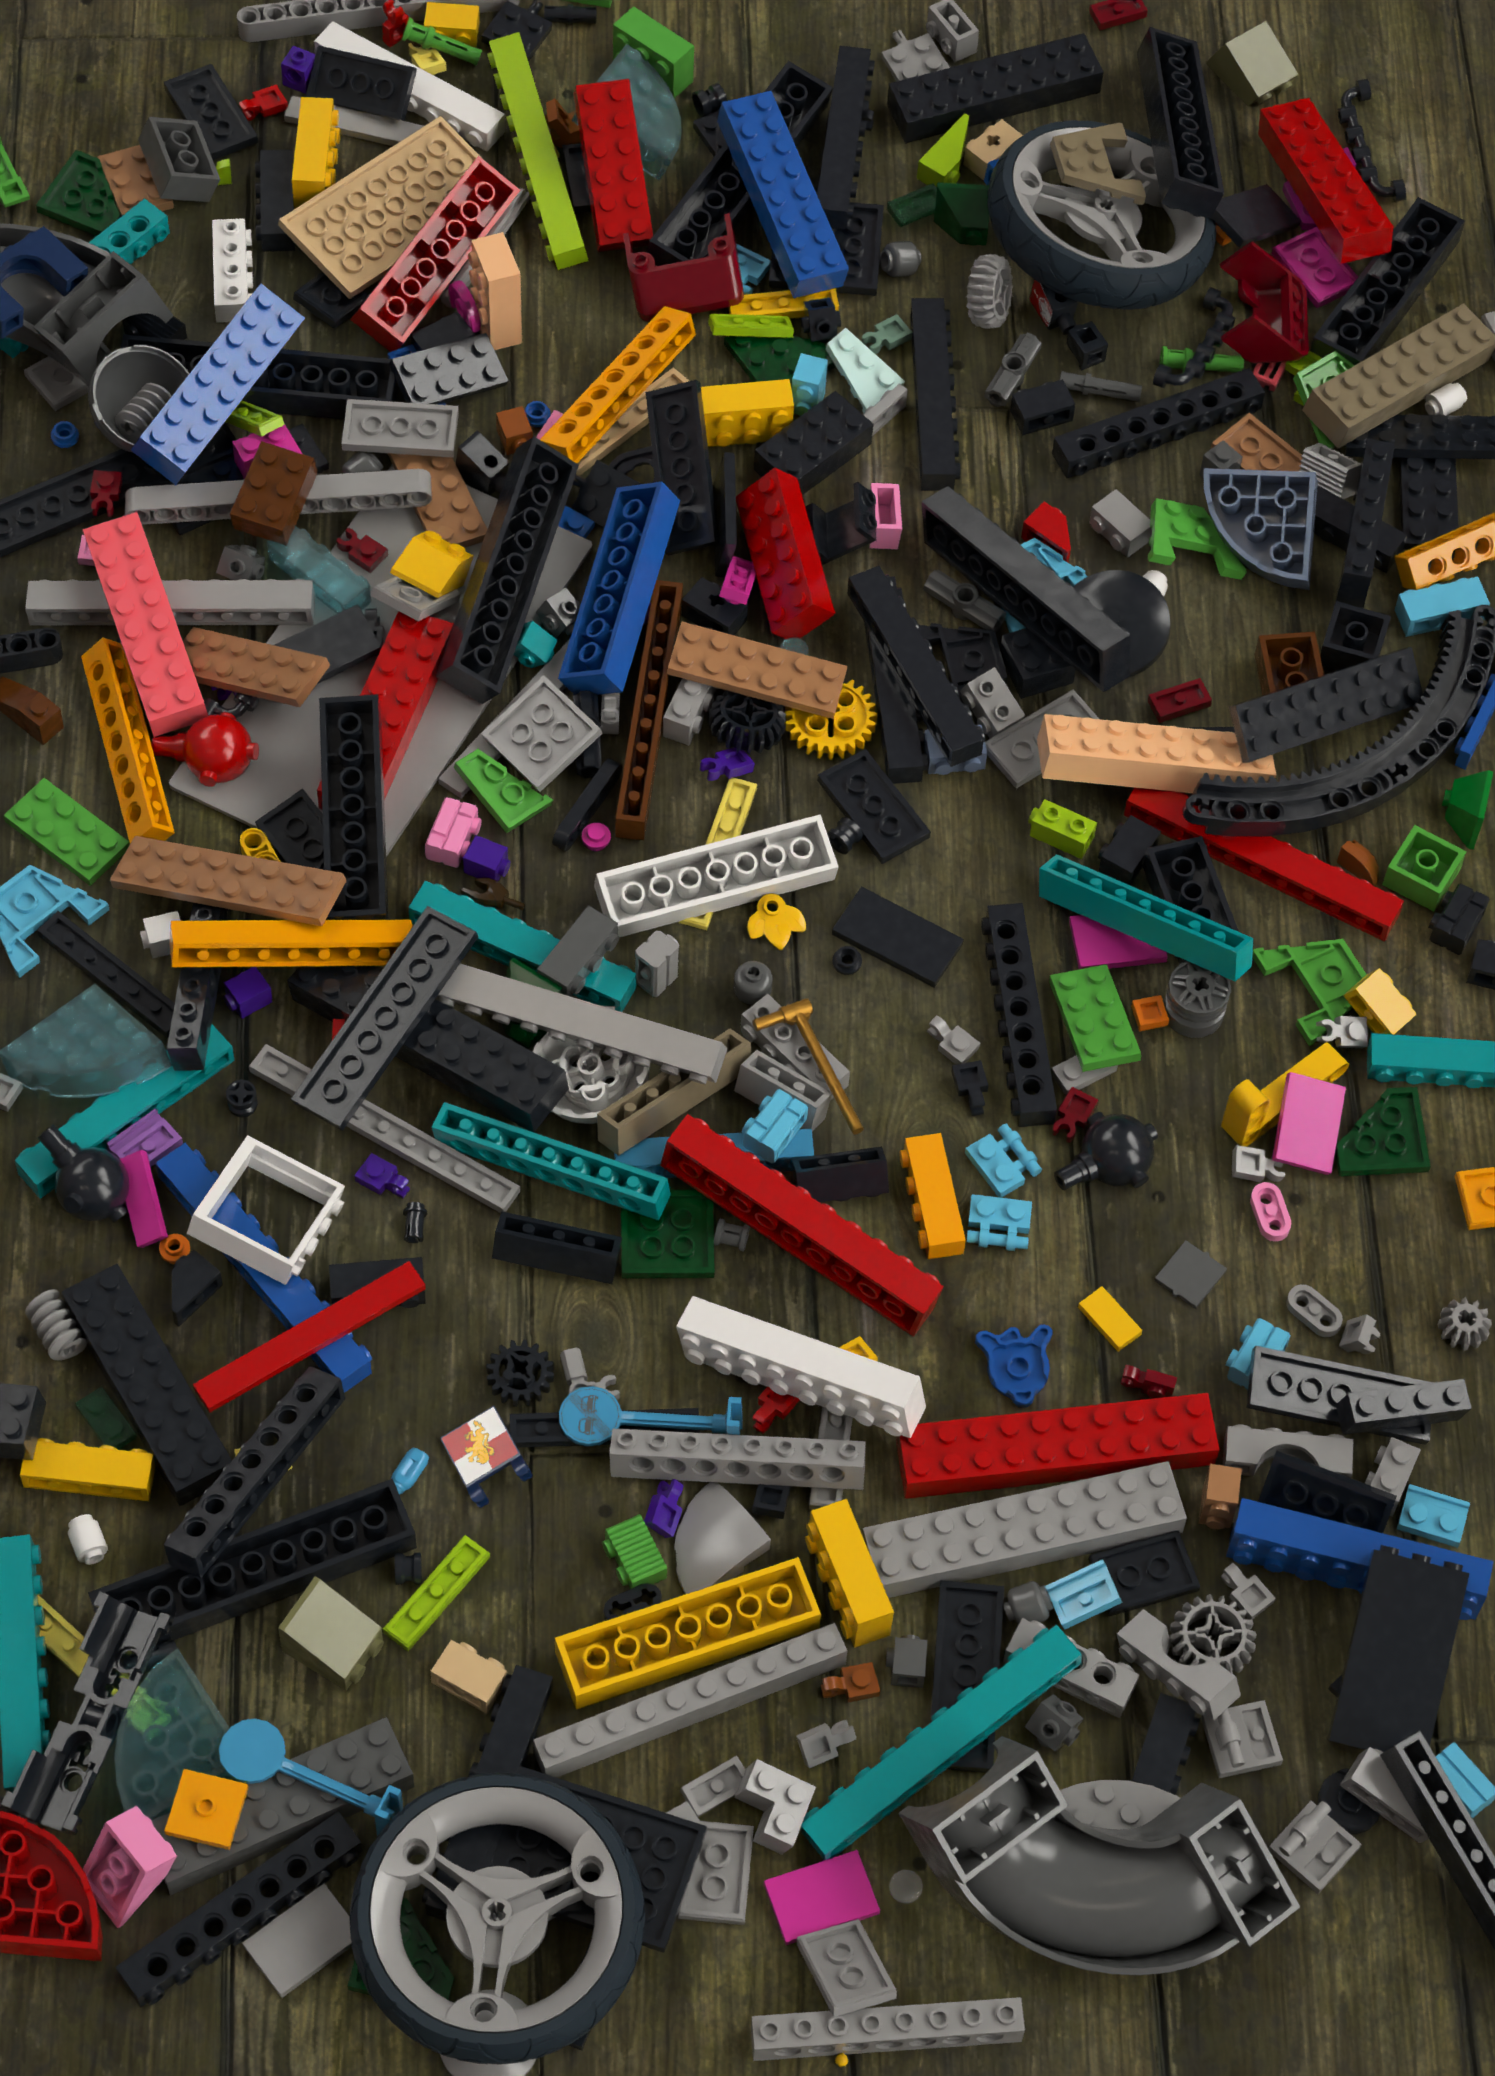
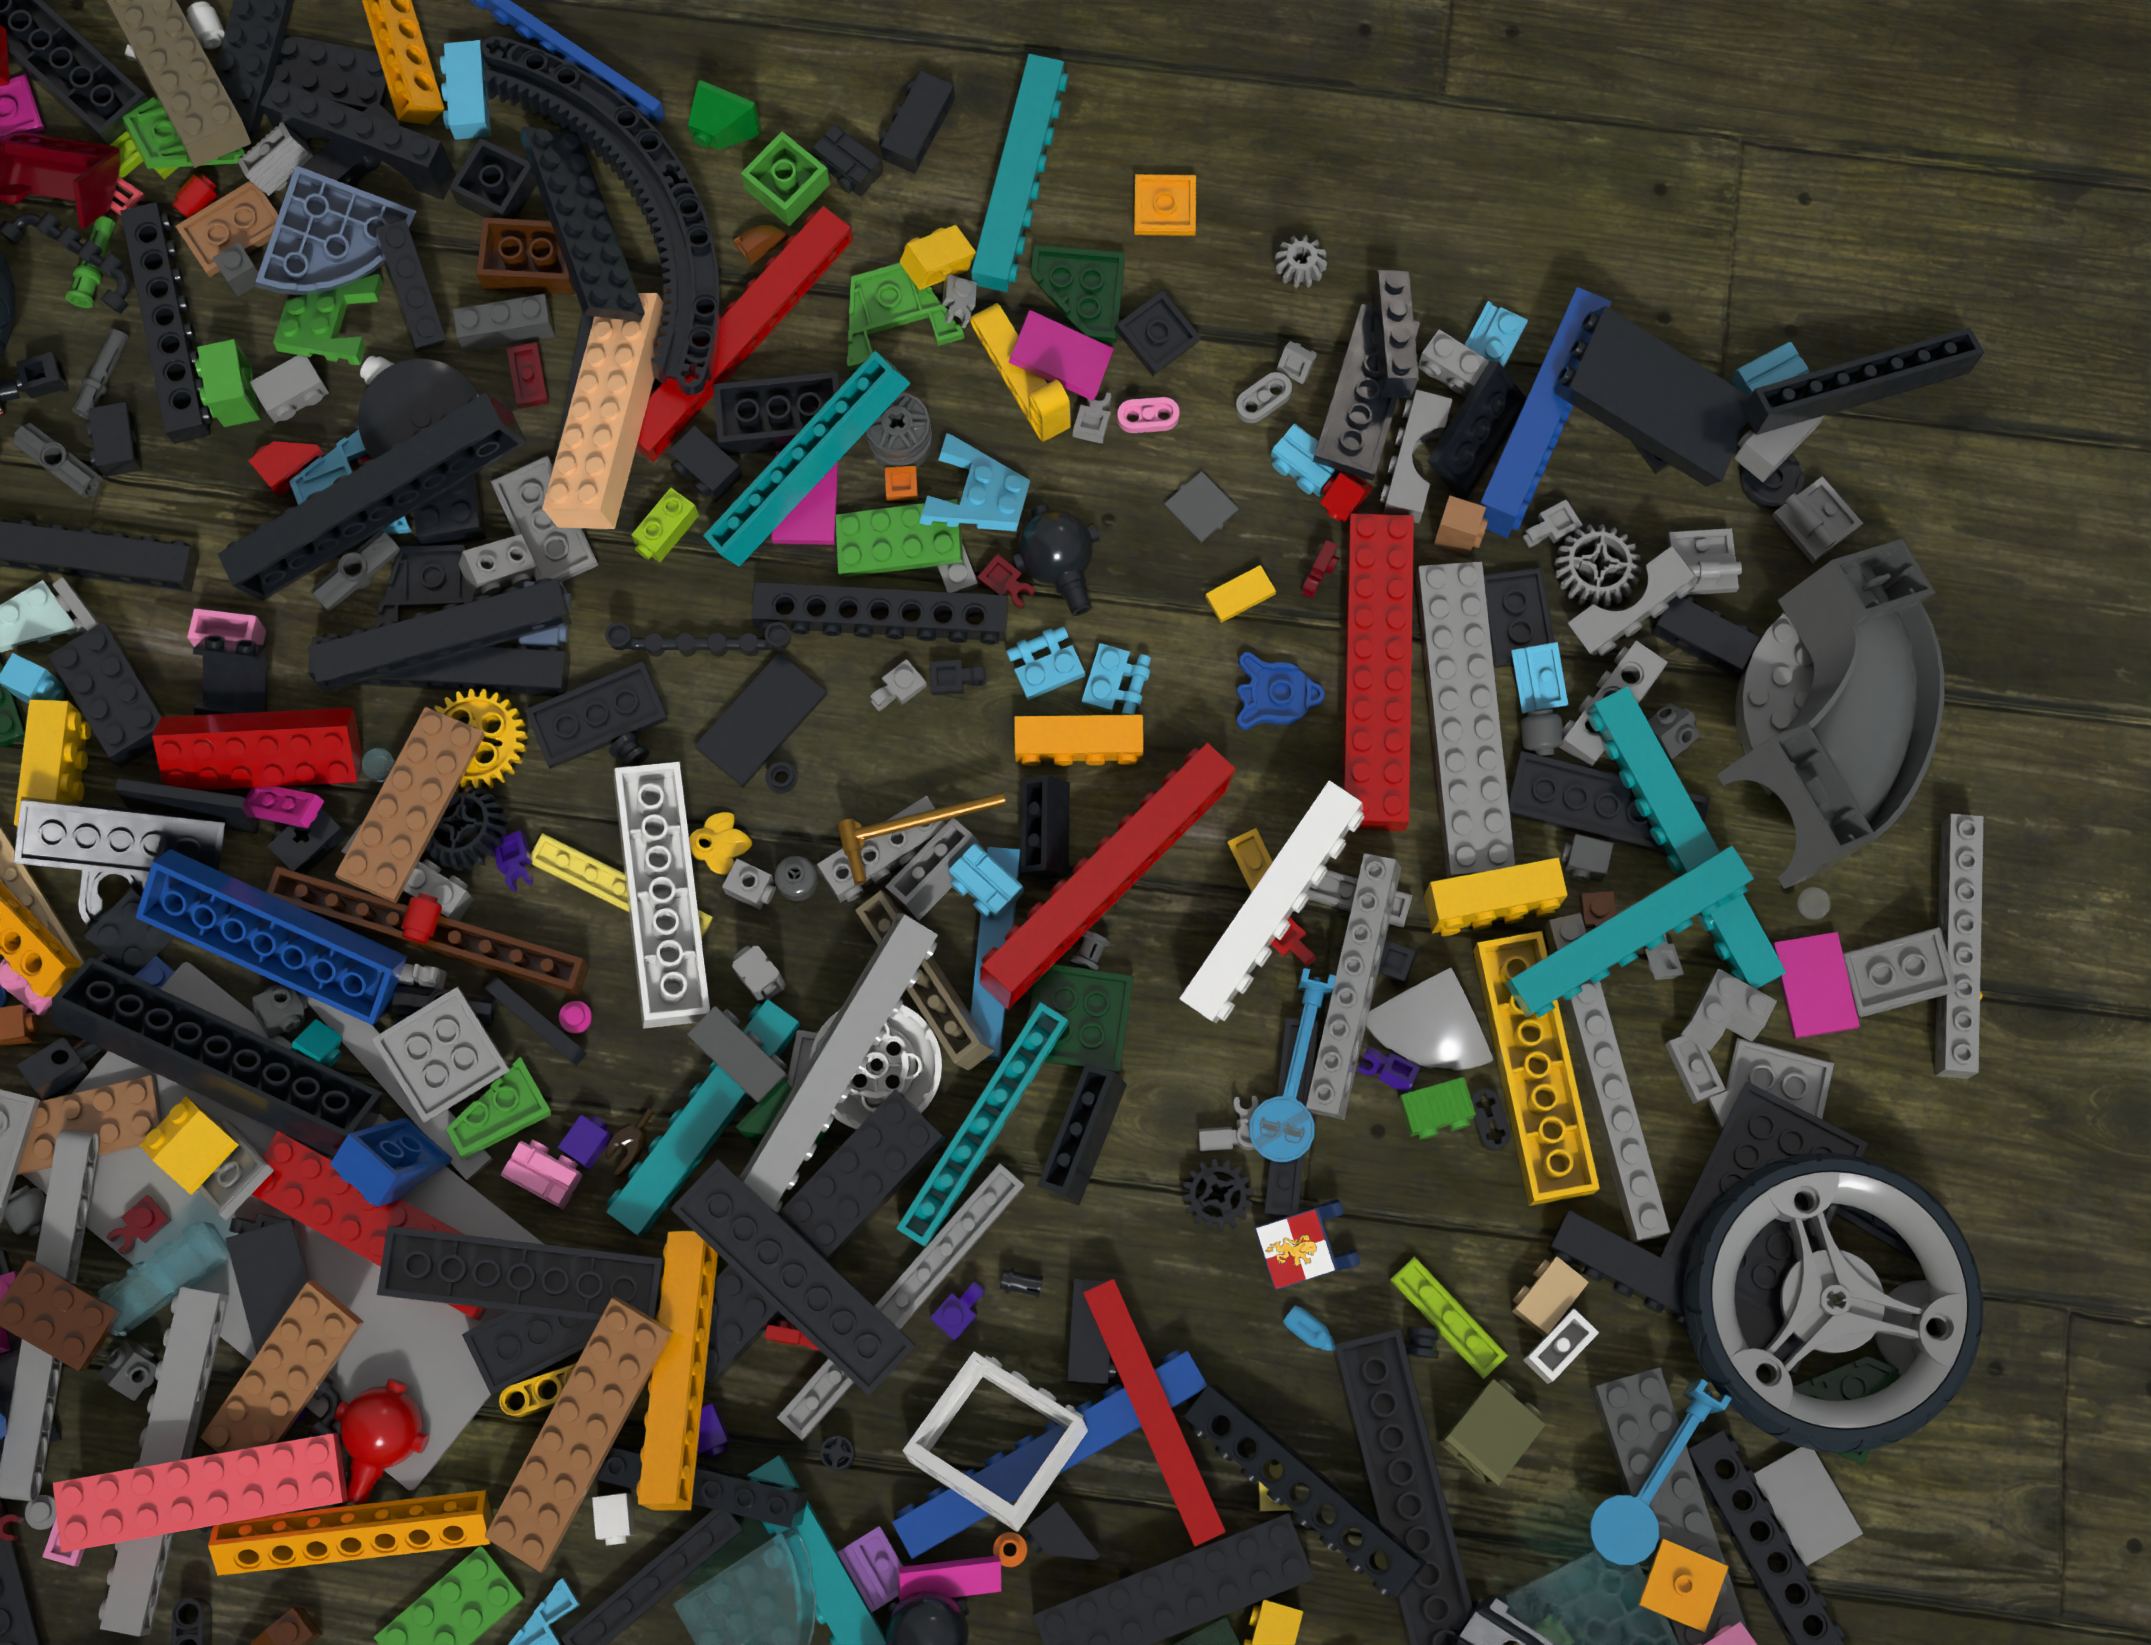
camera: 75 degrees left, 15 degrees up
none -> red brick [172,174,218,219]
none -> bright green brick [195,339,261,427]
none -> blue slope [330,1117,453,1207]
none -> black brick [374,219,446,353]
none -> red brick [401,893,442,944]
none -> dark grey brick [453,294,555,352]
none -> black bar [605,622,792,657]
none -> light grey brick [722,859,776,910]
none -> medium azure wing [919,433,1030,531]
none -> black plate [1114,290,1201,376]
none -> red brick [1320,471,1373,521]
none -> teal brick [1505,846,1754,1018]
none -> white brick [1523,1309,1599,1384]

